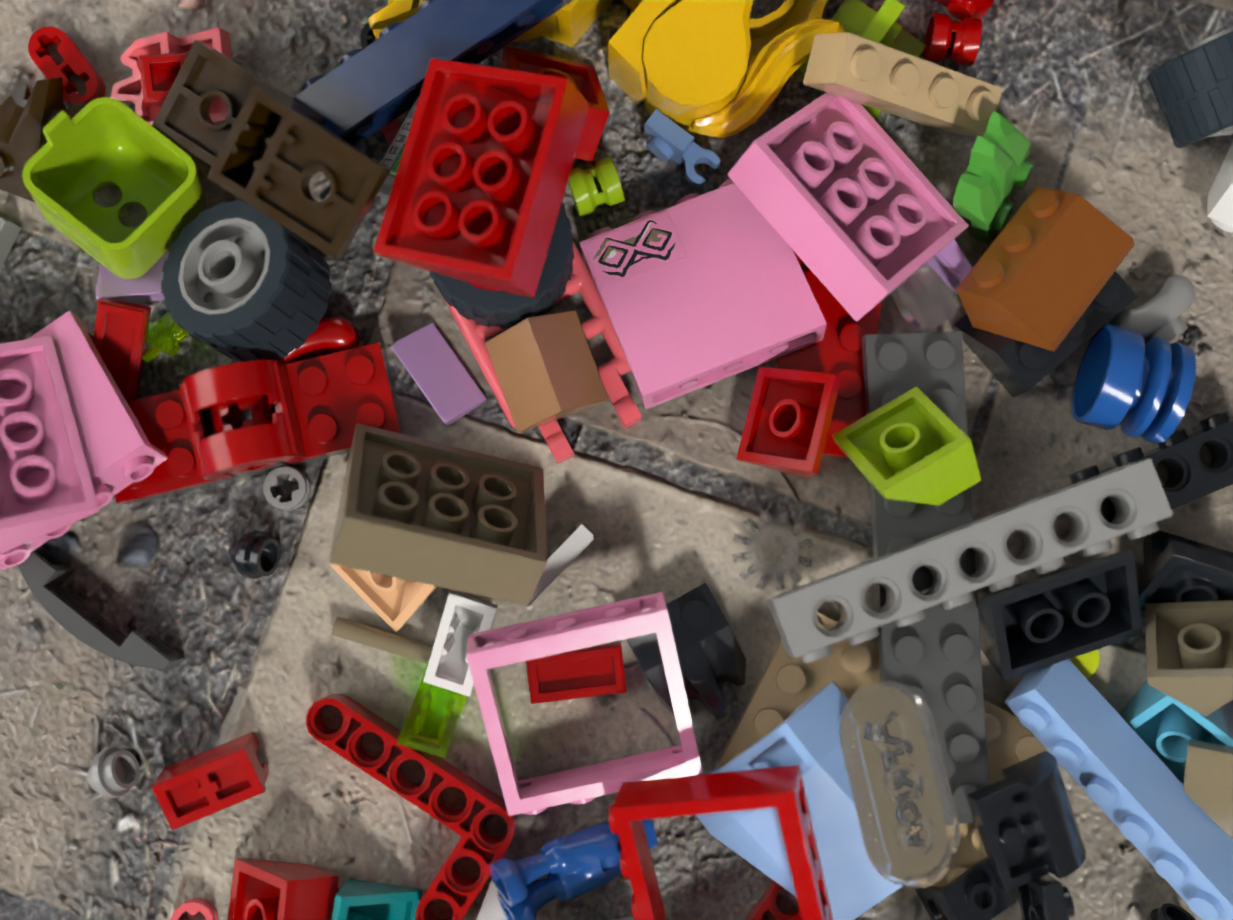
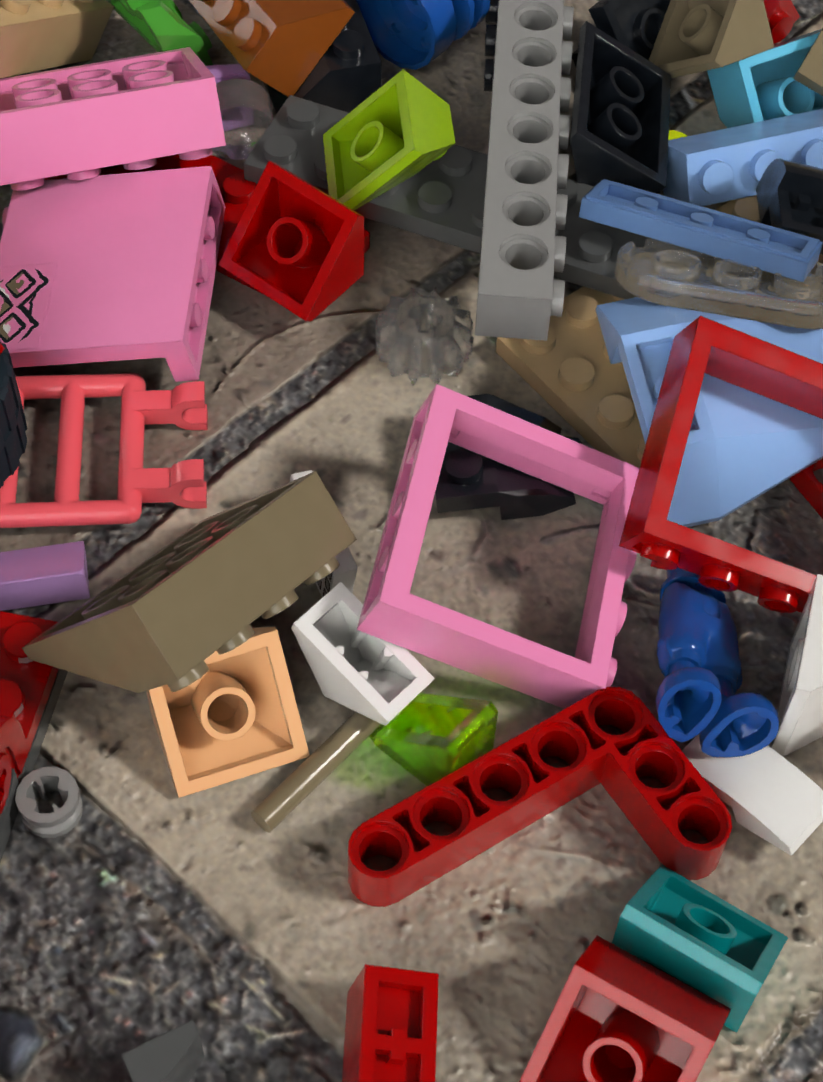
camera: 65 degrees left, 30 degrees down
black plate [229,530,281,579] -> none
medium nougat slope [485,310,608,434] -> none
red tile [526,644,627,704] -> none
none -> medium blue tile [579,179,823,282]

